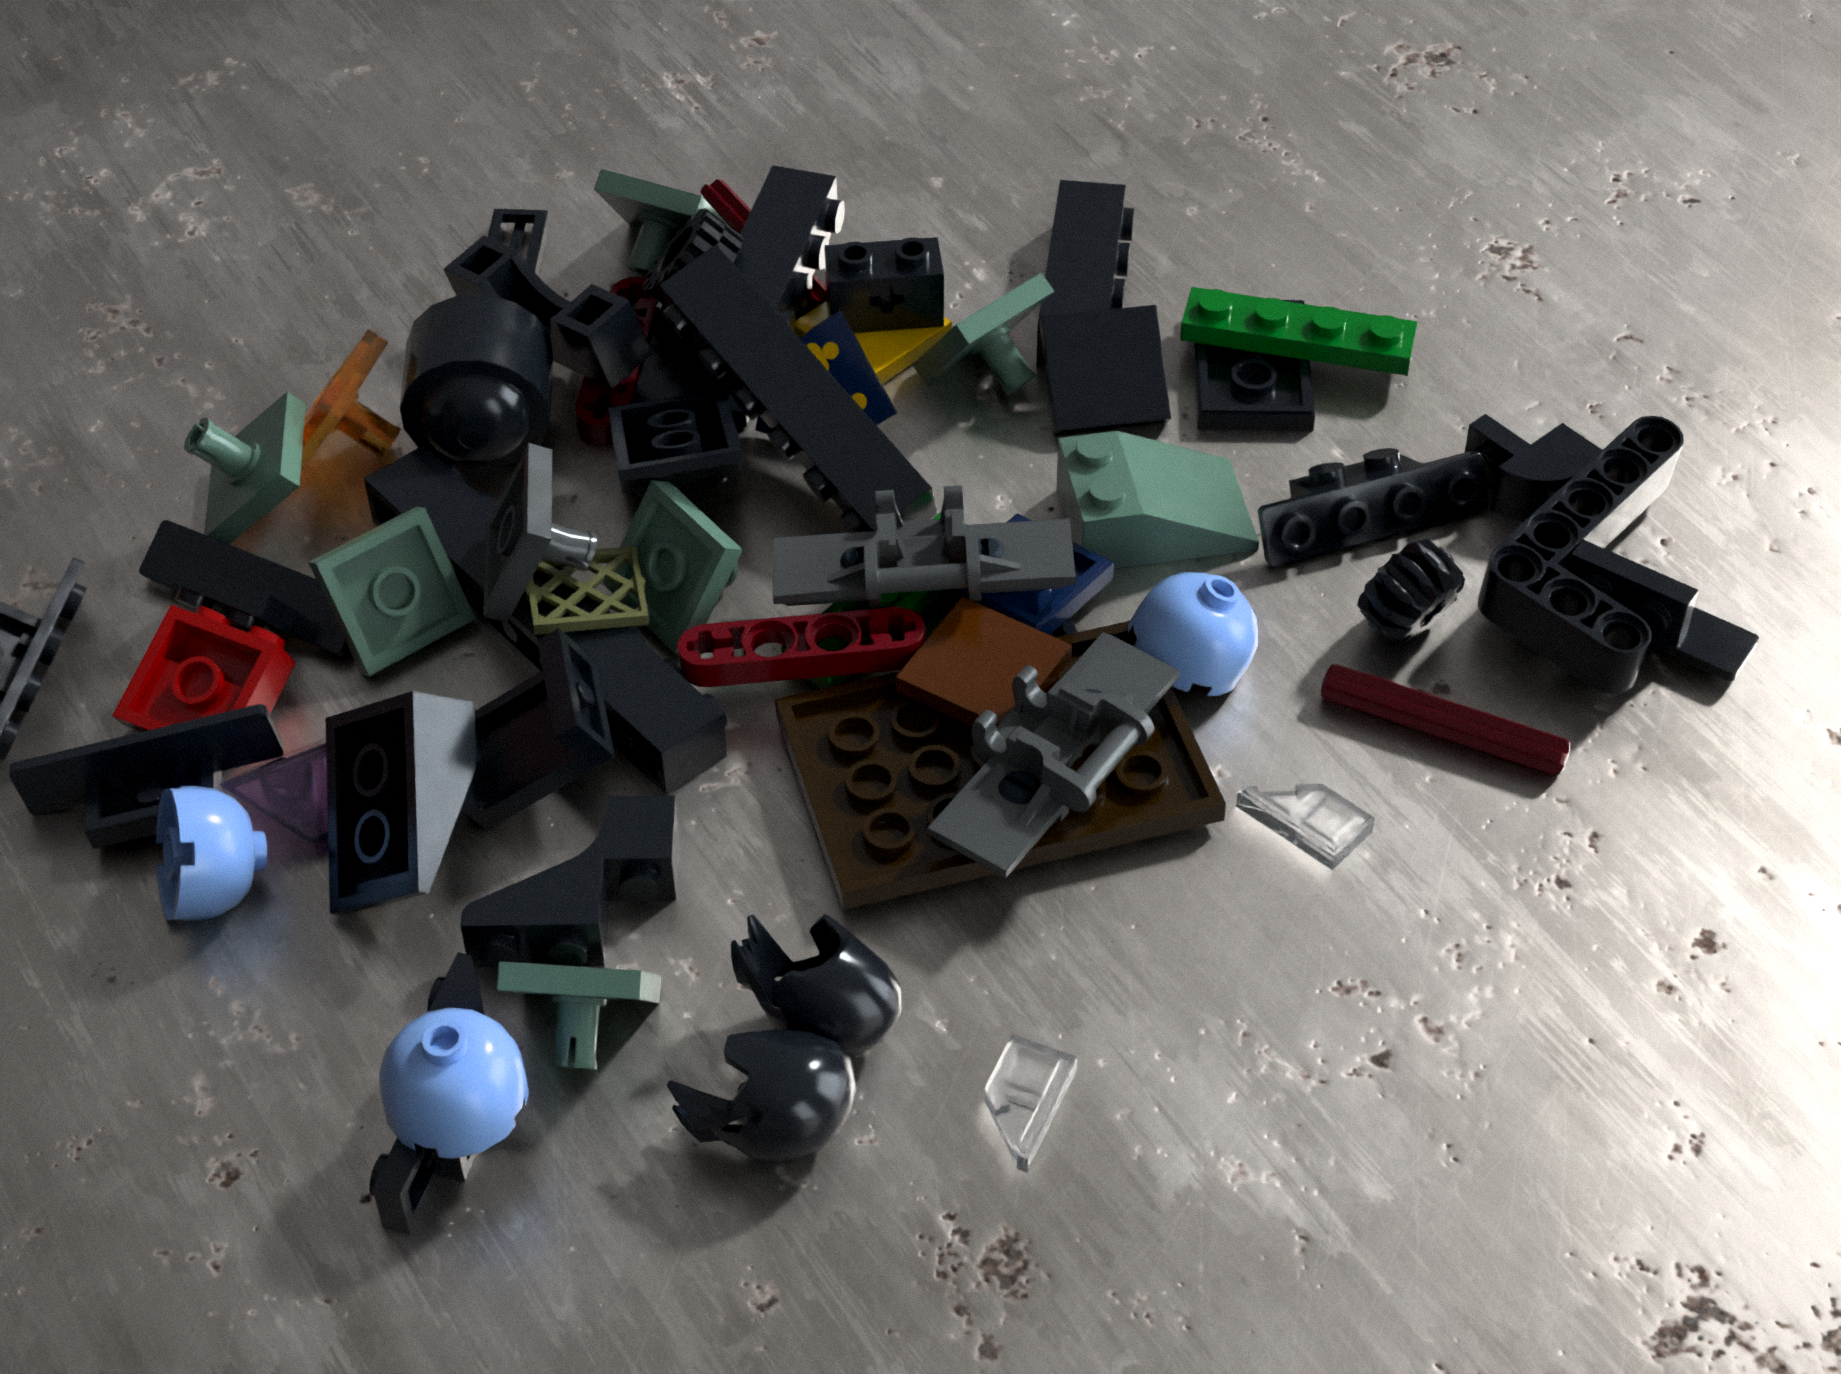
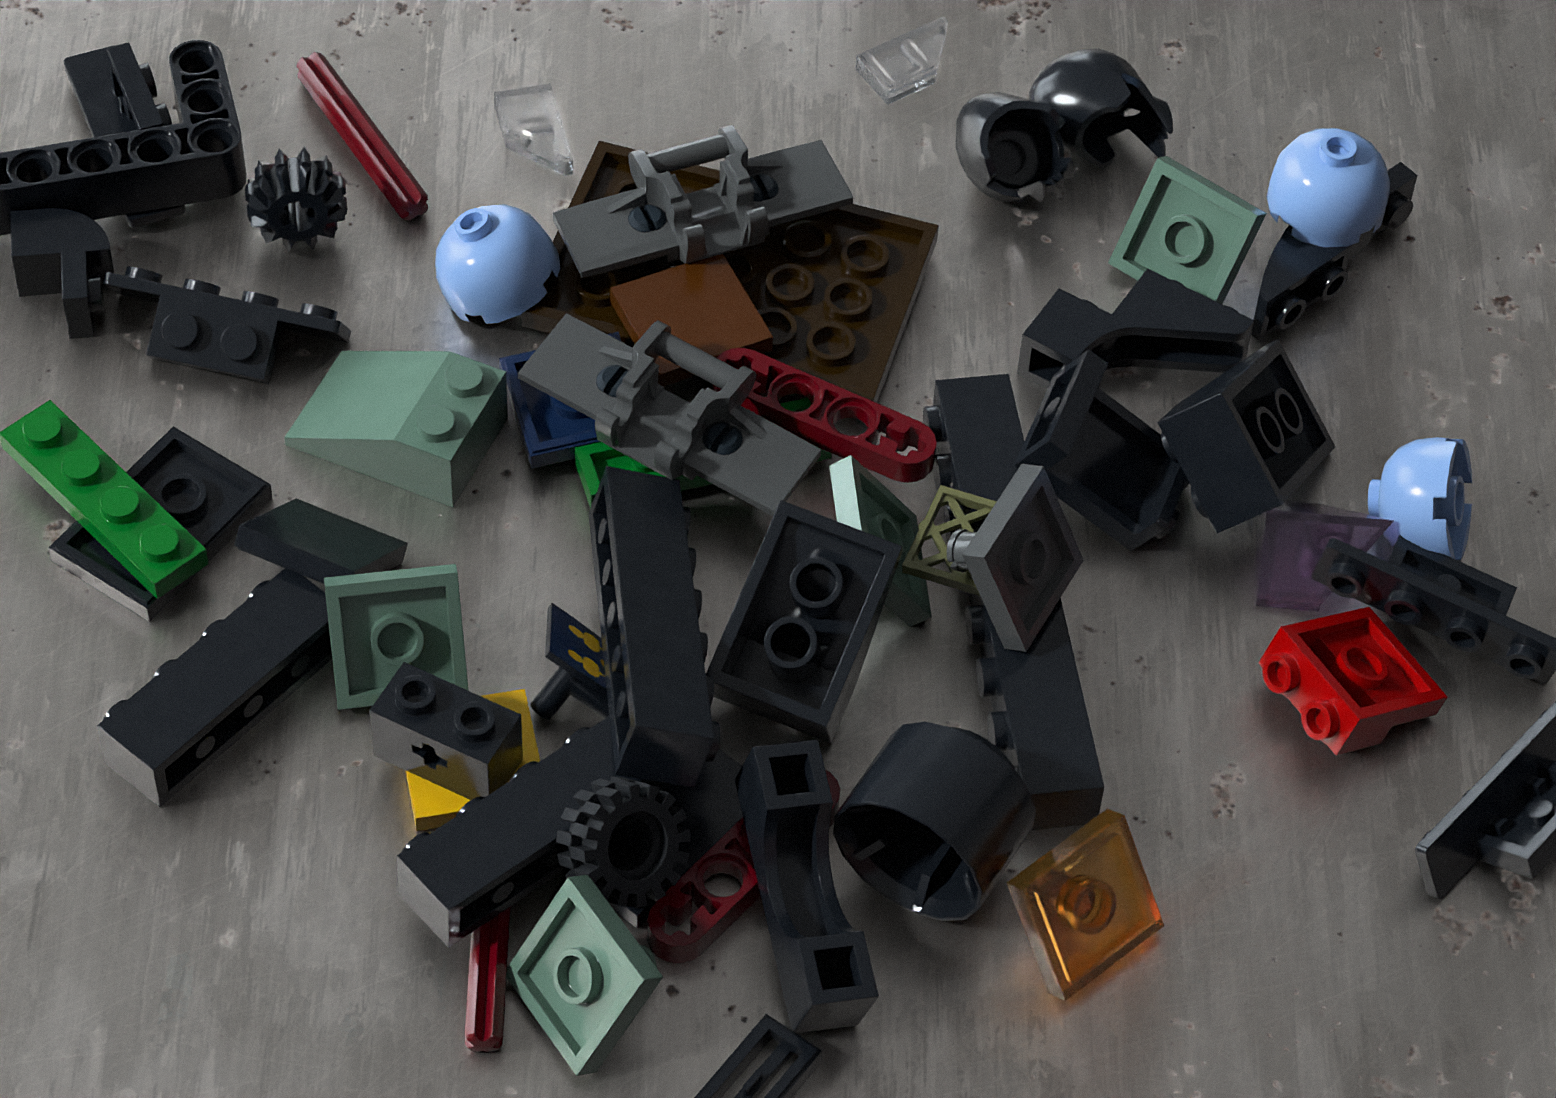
camera: 150 degrees left, 5 degrees up
black bracket [139,520,349,656] -> none
sand green tile [184,391,306,545] -> none
sand green tile [308,507,476,676] -> none

